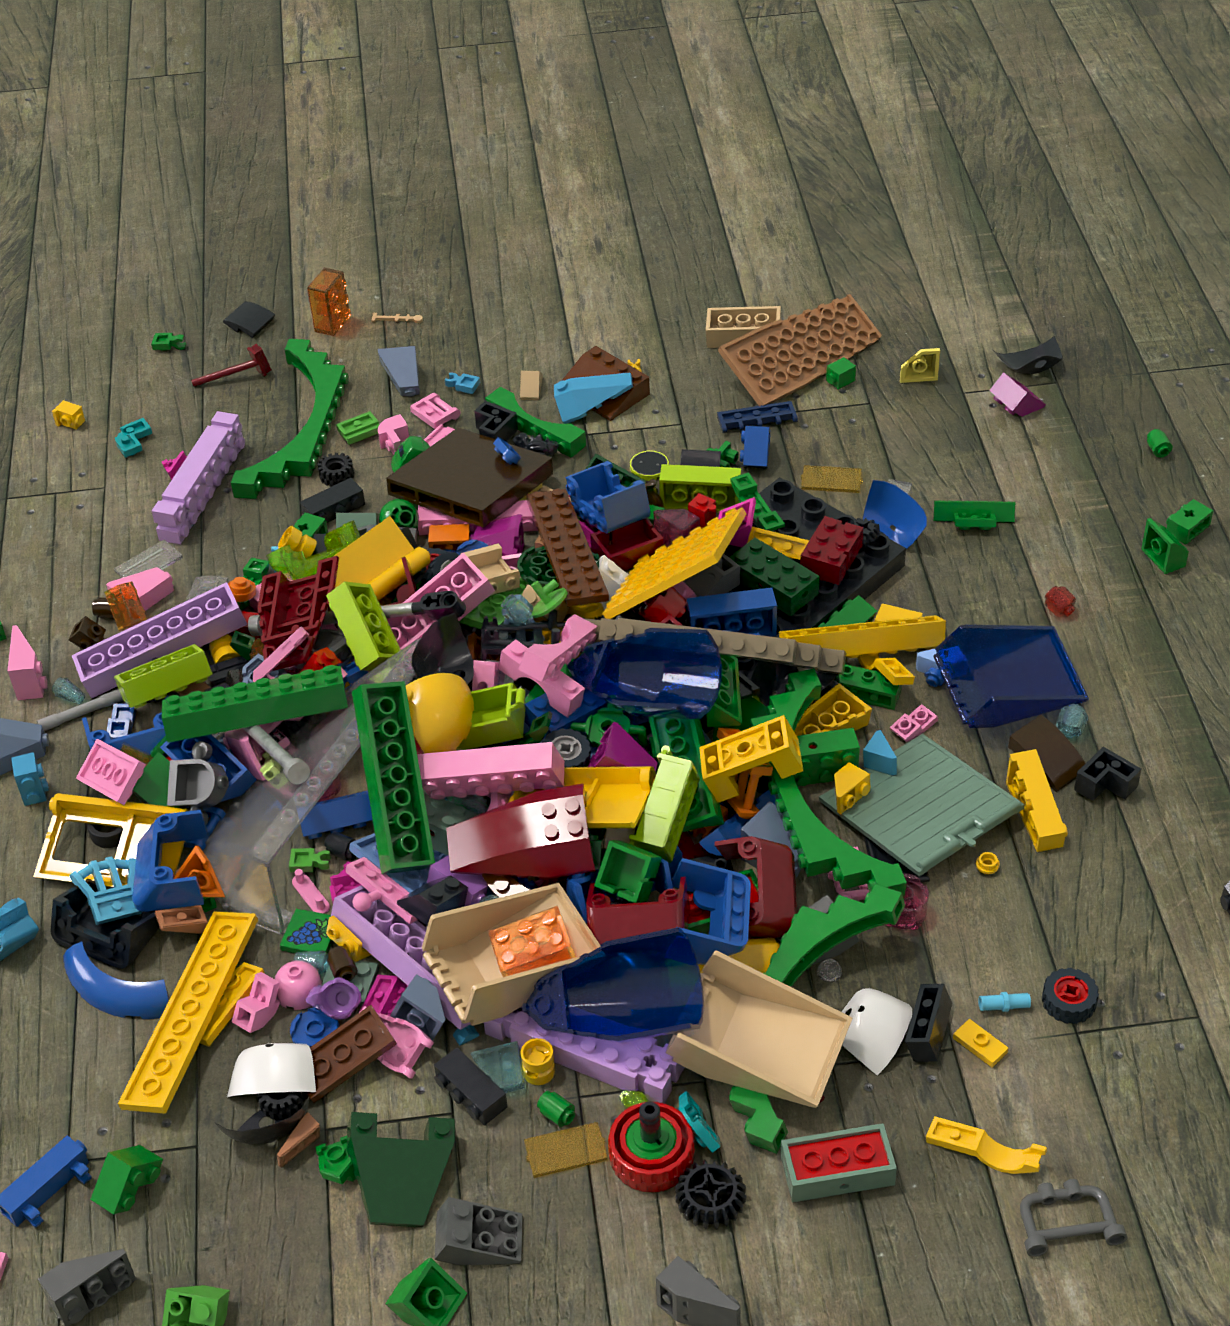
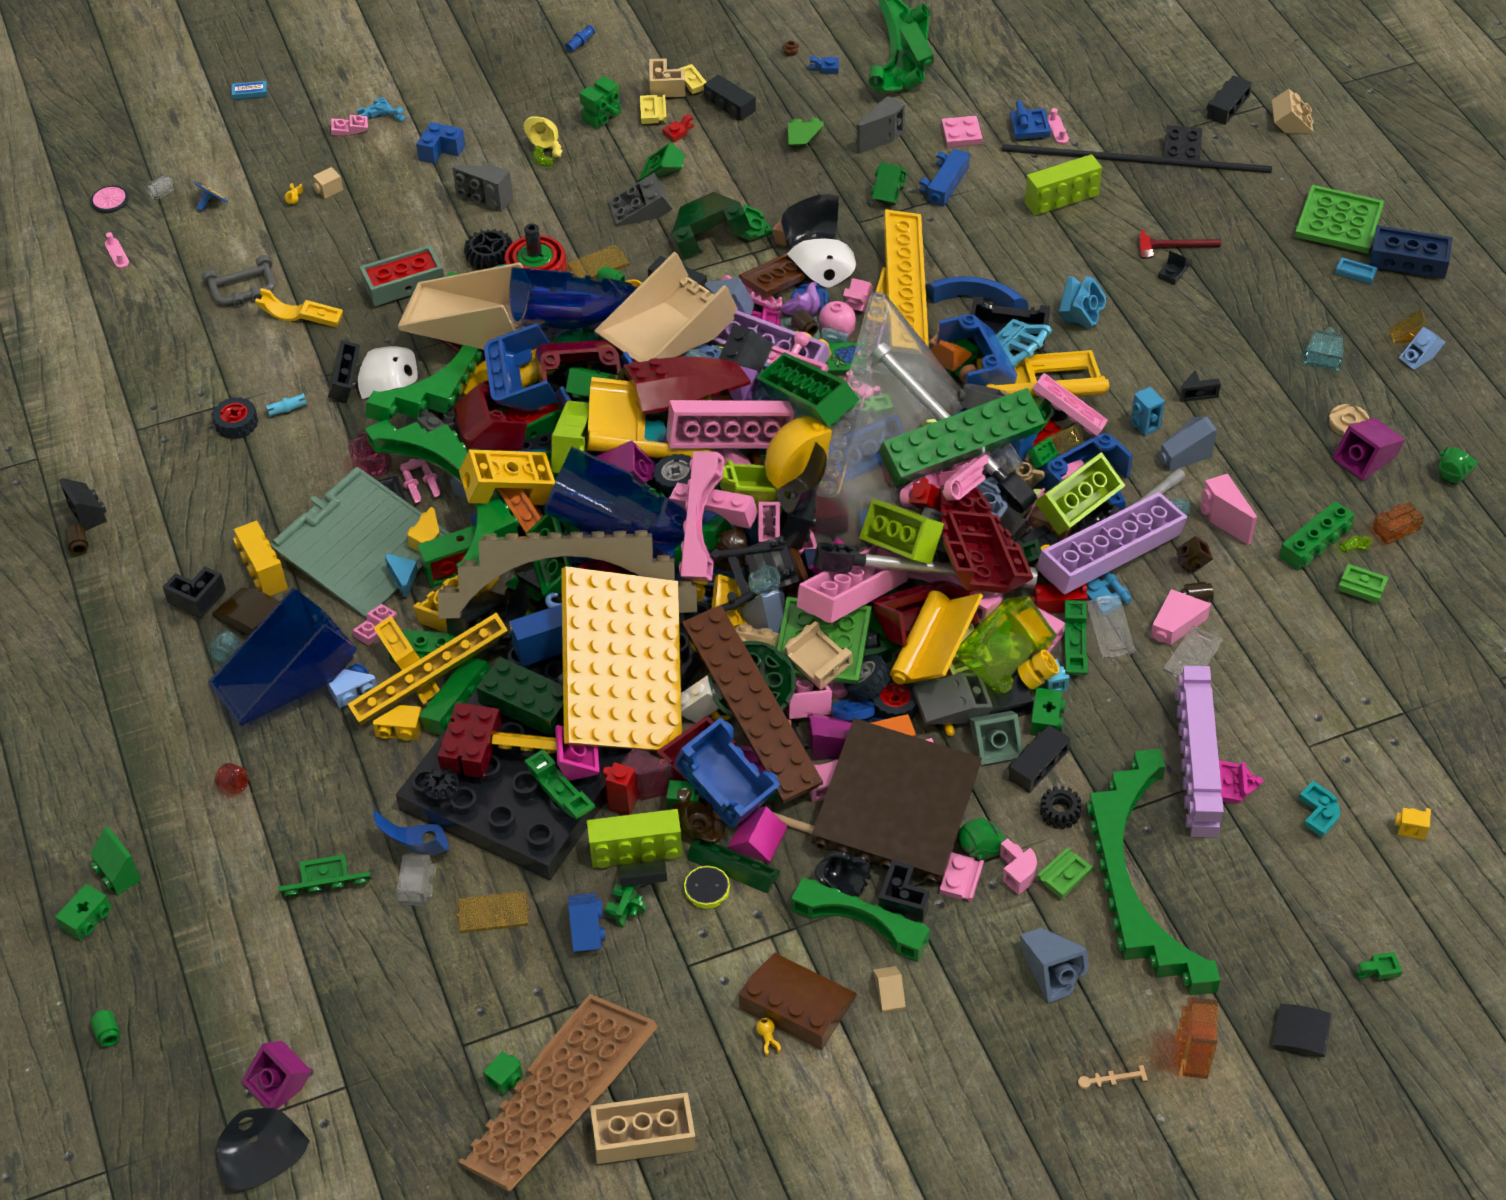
camera: 165 degrees right, 5 degrees up
clear orange brick [104,581,147,631] -> none
dark red piece [191,344,272,387] -> none
orange plate [228,577,256,602] -> none
green brick [379,499,419,529] -> none
bright pink plate [410,393,461,429] -> none
dark azure plate [445,373,480,394] -> none
clear orange brick [488,905,576,977] -> none
blue plate [493,437,522,465] -> none
bright green shield [531,579,568,618] -> none
dark azure wedge [554,373,633,424] -> none
dark blue hinge [717,401,798,433] -> none
light yellow slope [900,348,940,383] -> none
yellow plate [953,1019,1009,1068] -> none
yellow plate [976,852,1000,874] -> none

